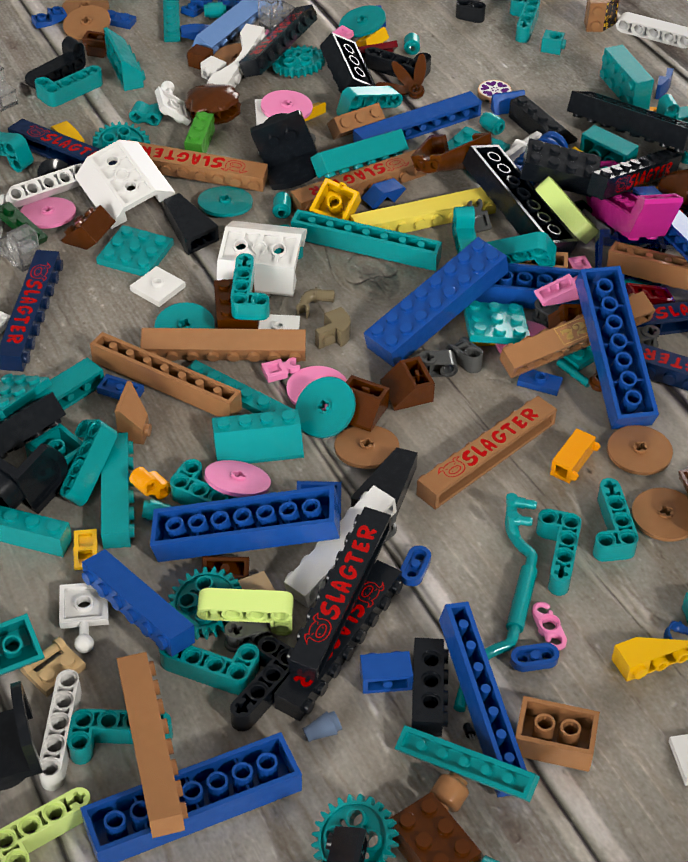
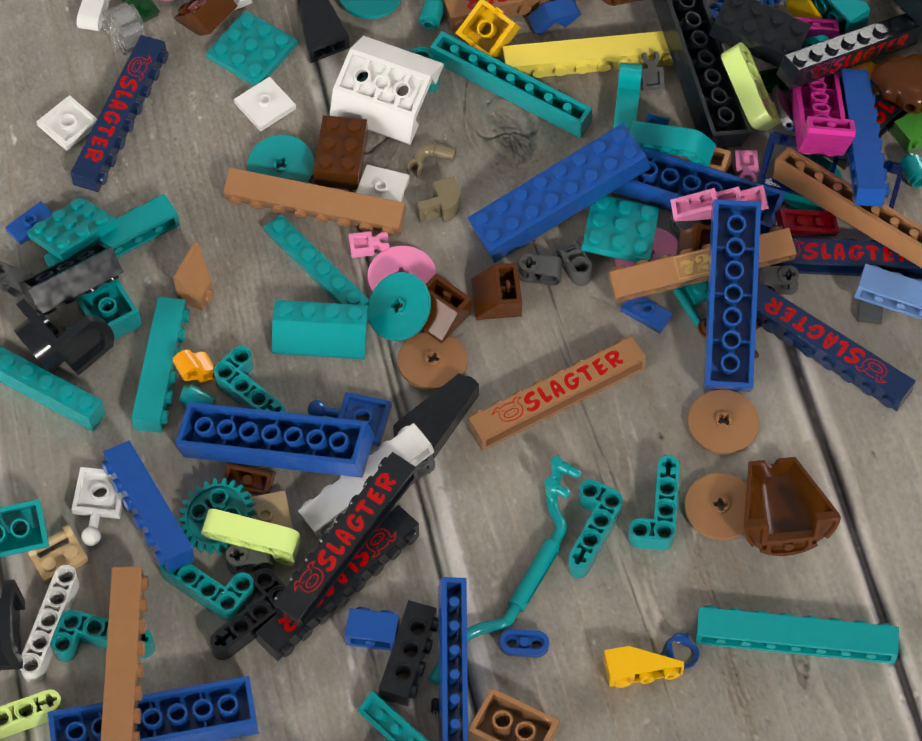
camera: 15 degrees right, 15 degrees up
teal beam [60,419,117,507] -> none
yellow slope [73,529,98,570] -> none
medium nougat brick [90,332,242,417] -> none
blue plate [97,374,144,400] -> none
bright pink piece [204,460,271,497] -> none
teal beam [230,253,270,320] -> none
sand blue cone [302,711,342,742] -> none
blue plate [400,545,431,586] -> none
bright pink piece [531,602,567,651] -> none
light orange brick [550,428,601,484] -> none

